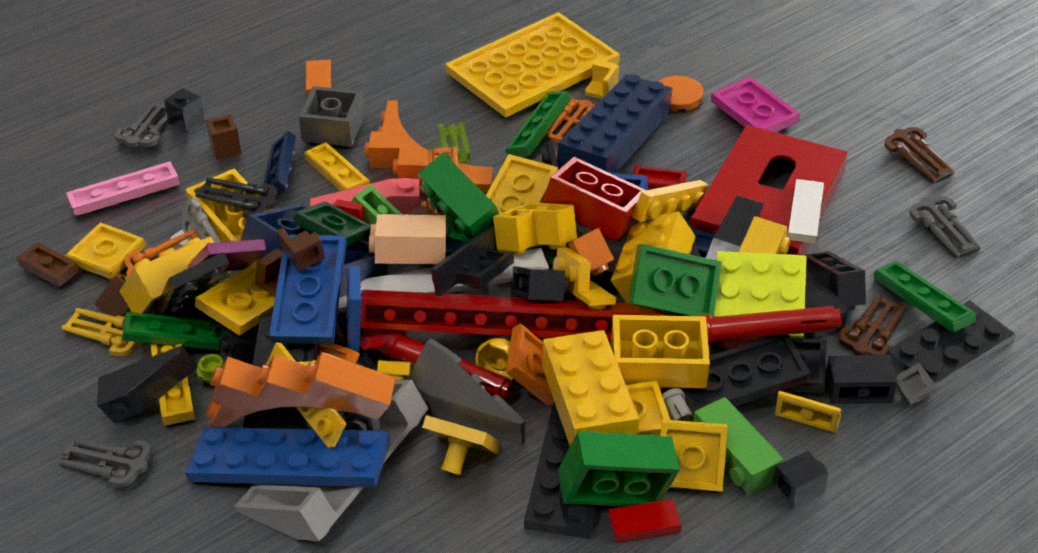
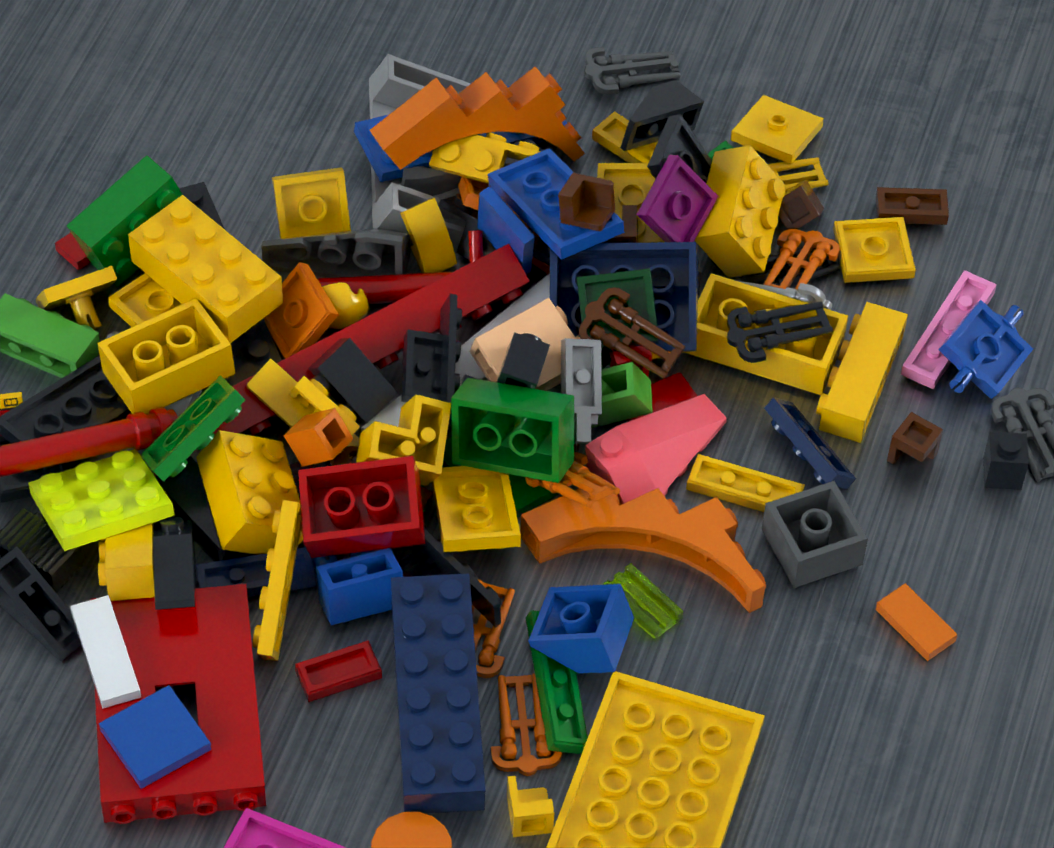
camera: 145 degrees right, 10 degrees up
none -> blue tile [99,685,211,789]
none -> black brick [497,332,550,389]
none -> blue slope [528,584,634,674]
none -> light grey hinge [561,338,602,444]
none -> reddish brown piece [579,288,686,378]
none -> yellow plate [731,95,824,164]
none -> yellow brick [816,302,908,443]
none -> blue plate [938,300,1033,399]

